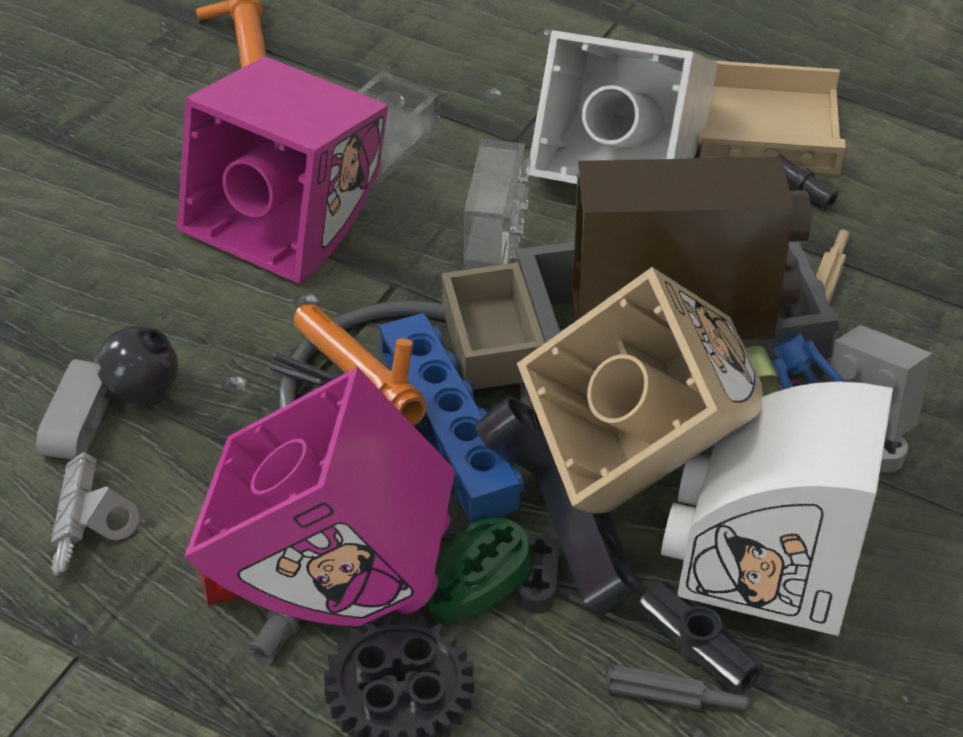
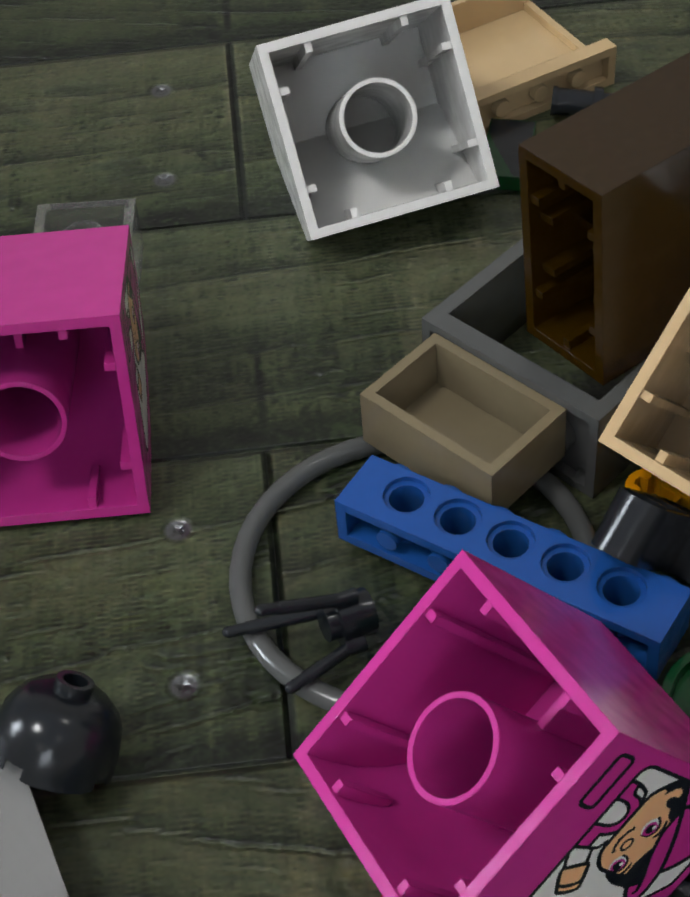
camera: 30 degrees left, 0 degrees up
orange cylinder [294,304,427,426] -> none
clear piece [463,139,531,269] -> none

